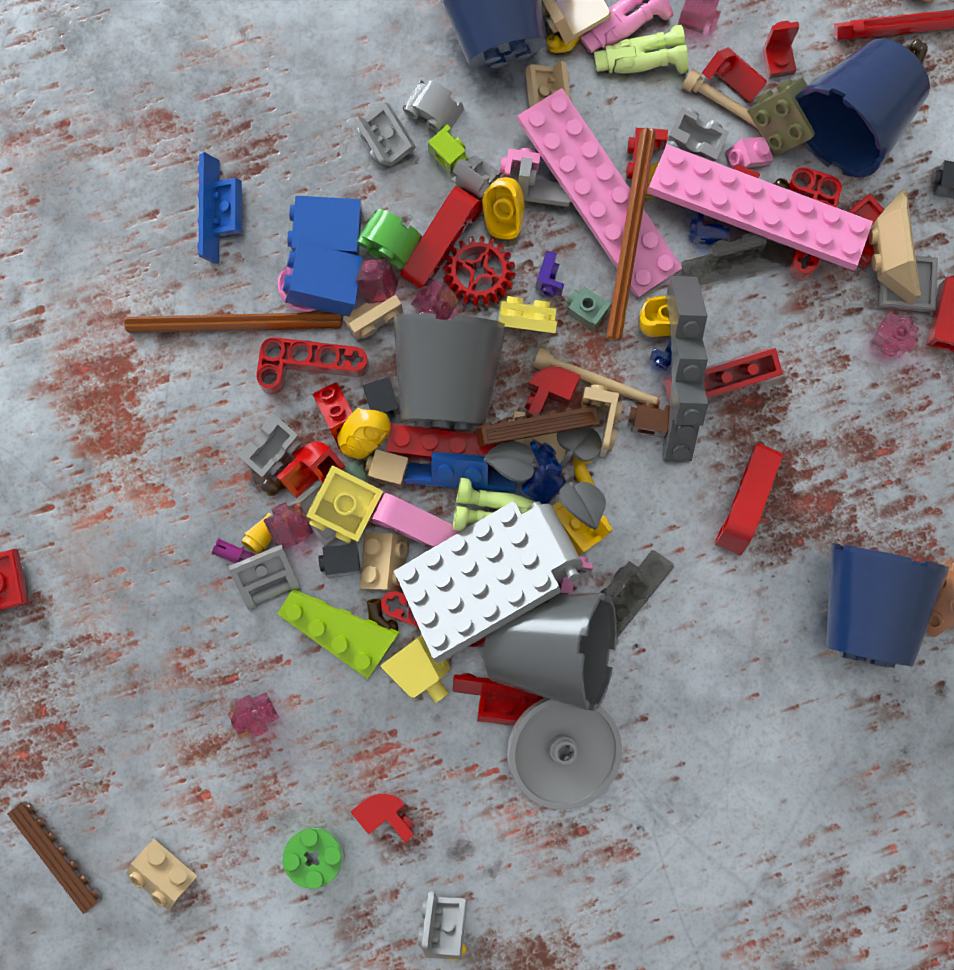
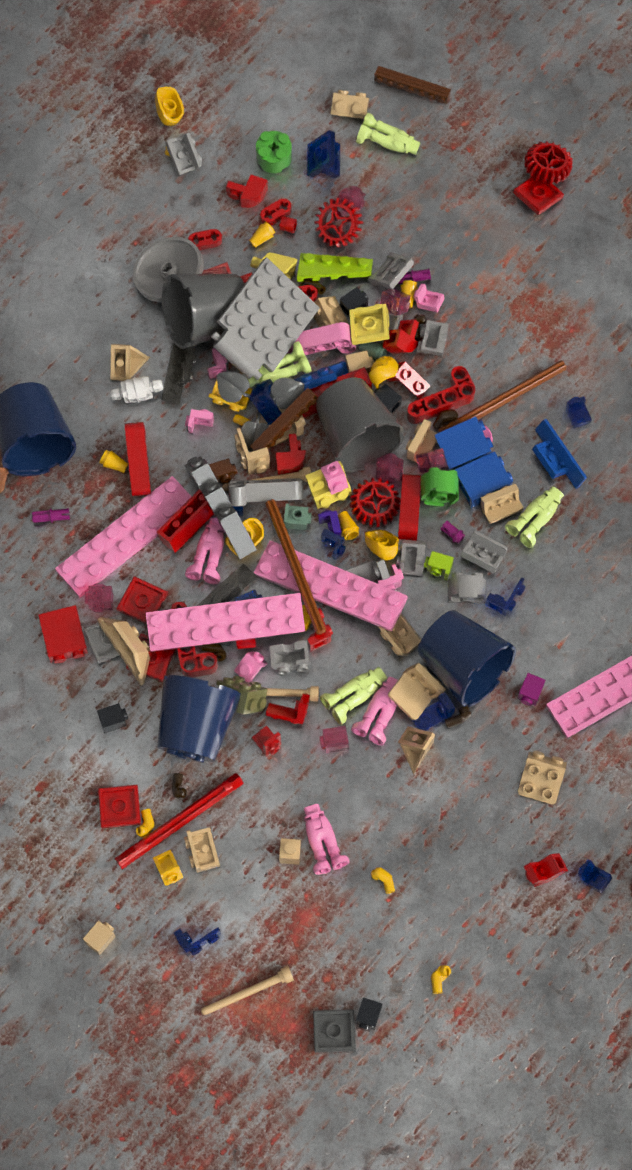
camera: 150 degrees right, 10 degrees down
none -> magenta axle [32,508,70,523]
none -> bright pink plate [55,476,192,598]
none -> yellow cone [99,450,129,473]
none -> tan slope [110,344,150,381]
none -> white piece [111,376,163,404]
none -> red plate [116,576,168,625]
none -> bright pink bracket [185,409,214,433]
none -> bright pink piece [185,518,224,585]
none -> red beam [188,229,222,251]
none -> light grey beam [228,478,303,506]
none -> yellow cone [248,222,275,248]
none -> red beam [260,199,292,225]
none -> red hose [279,216,297,233]
none -> clear blue bracket [307,130,340,178]
none -> red gear [314,198,363,247]
none -> bright pink bracket [321,461,349,495]
none -> clear blue bracket [321,528,346,560]
none -> yellow cone [338,511,359,540]
none -> yellowish green piece [356,113,421,155]
none -> bright pink bracket [414,283,445,313]
none -> dark brown arm [432,409,458,429]
none -> magenta pin [440,521,465,544]
none -> tan bracket [481,484,523,524]
none -> clear blue bracket [485,577,526,616]
none -> yellowish green piece [505,486,564,548]
none -> clear blue bracket [566,396,592,429]

